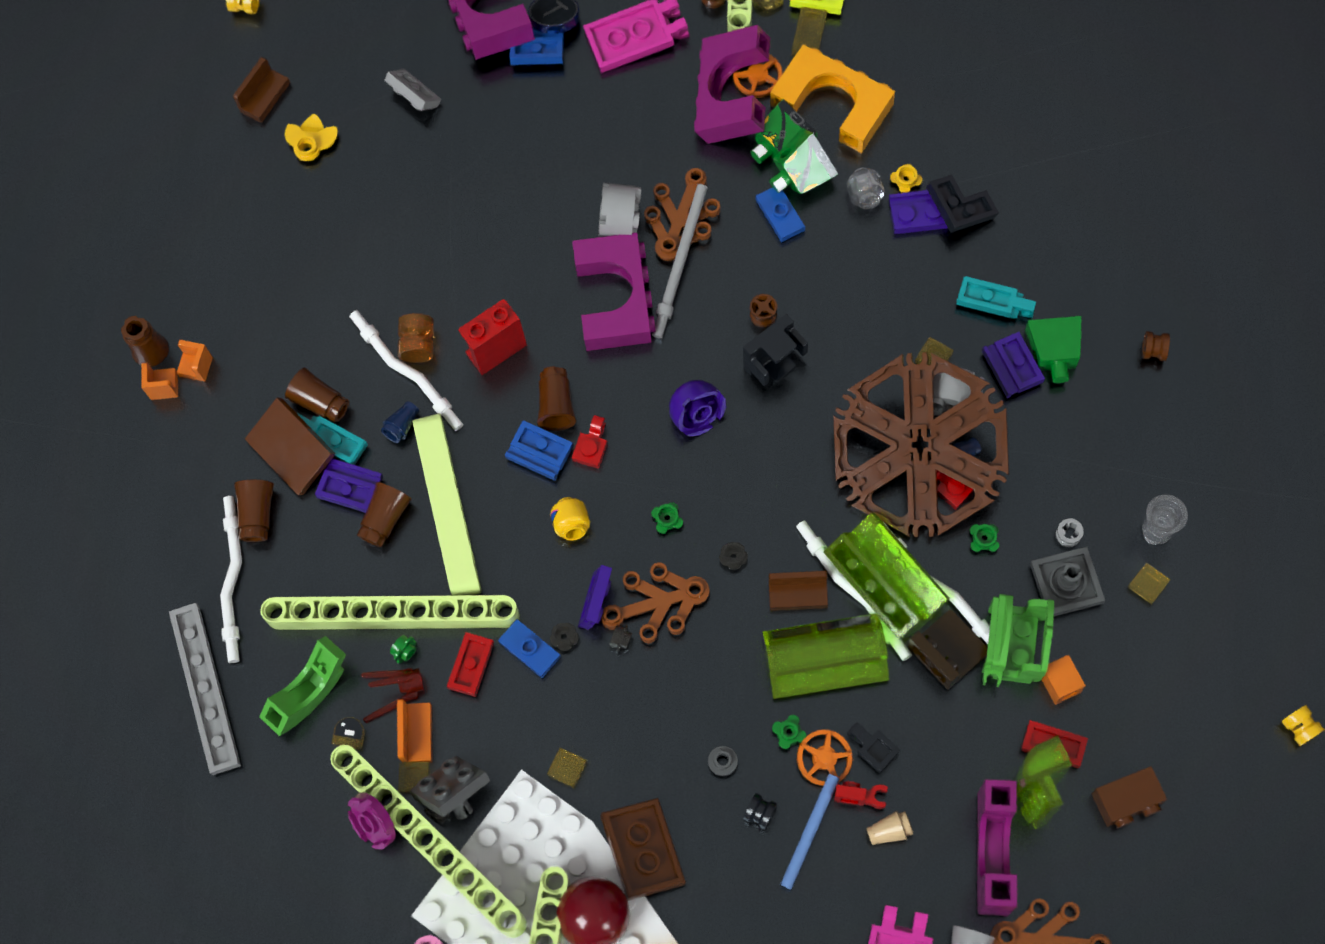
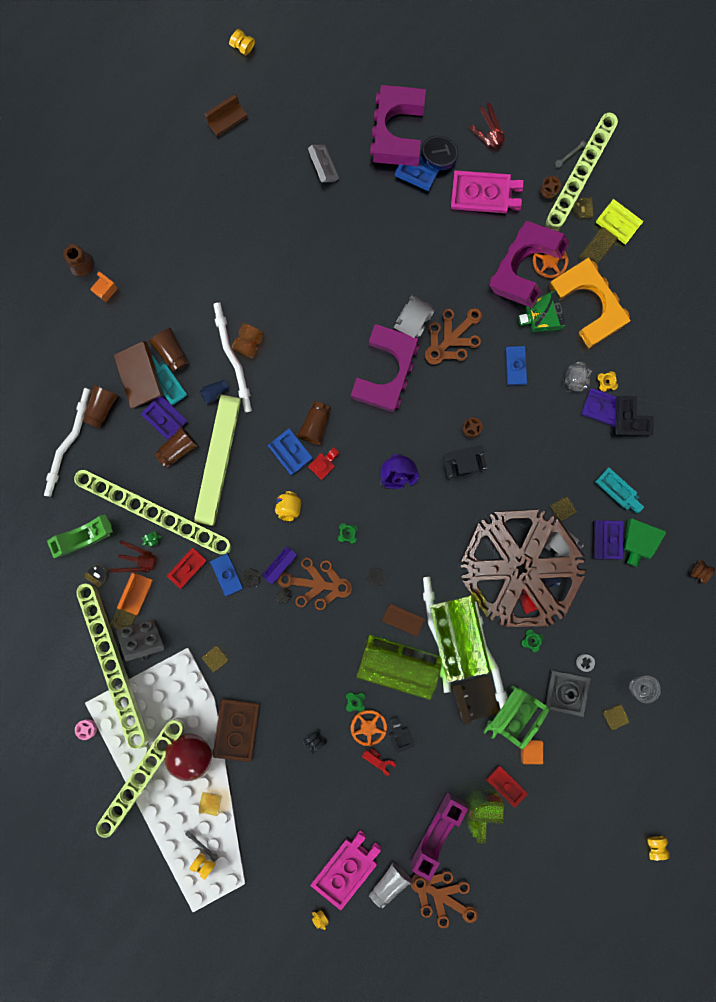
camera: 20 degrees right, 15 degrees up
orange panel [141,363,178,400] -> none
light grey plate [169,603,241,775] -> none
yellow plate [285,114,338,161] -> none
magenta tile [348,793,396,850] -> none
red panel [459,299,527,375] -> none
light grey bar [652,184,708,339] -> none
dark grey plate [708,746,738,776] -> none
torso [769,128,838,194] -> none
medium blue bar [780,774,840,890] -> none
tan cone [867,811,914,845] -> none
reddish brown brick [1092,766,1167,828] -> none

